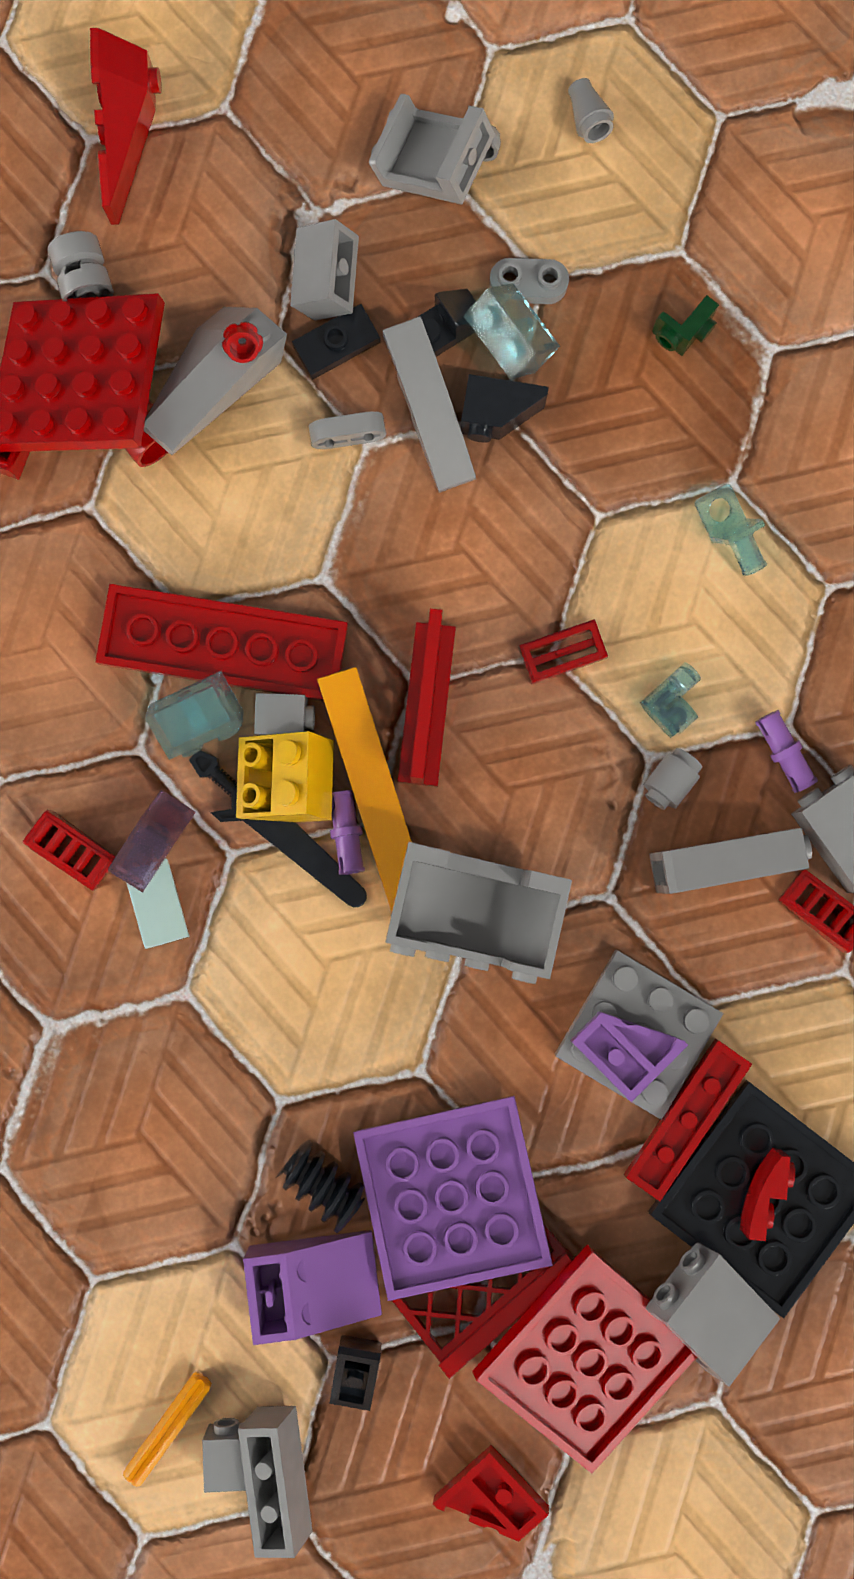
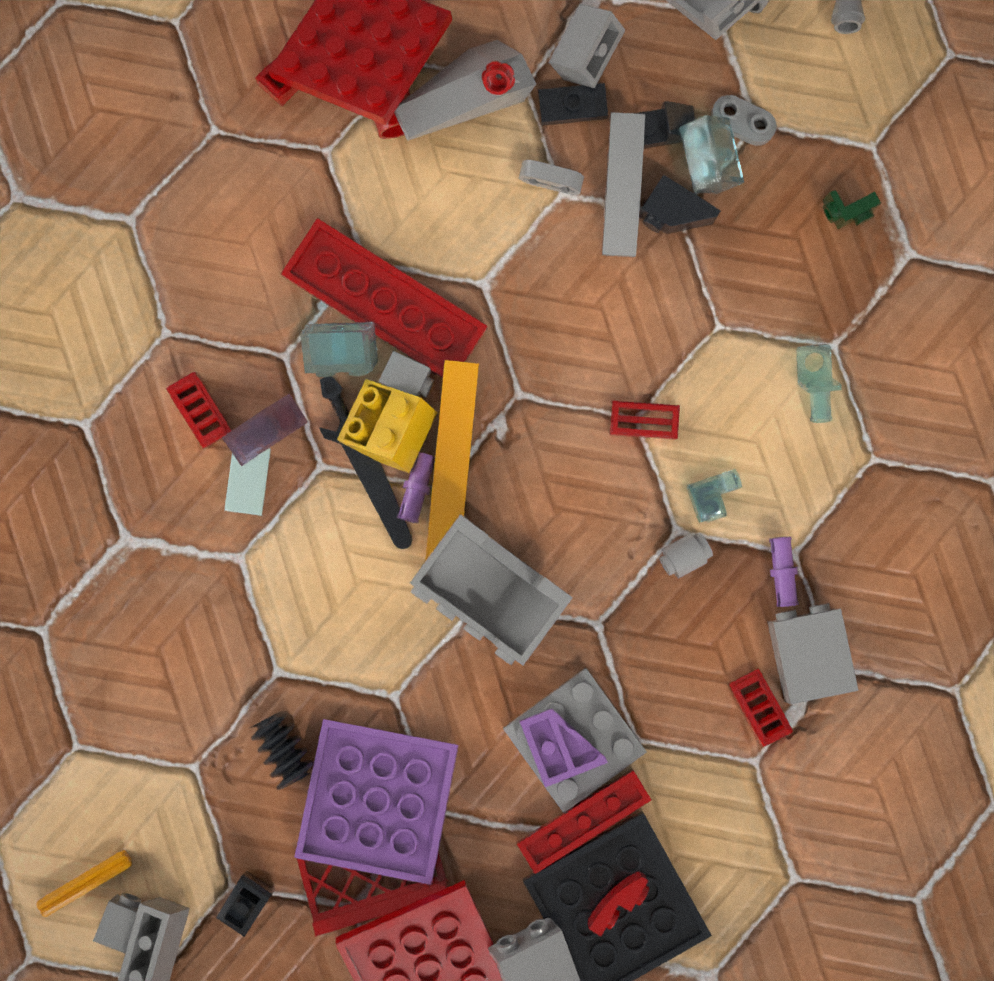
camera: 20 degrees right, 0 degrees up
medium lavender slope [243,1230,382,1345] -> none
red fence [398,608,456,787] -> none
light grey slope [649,828,812,894] -> none

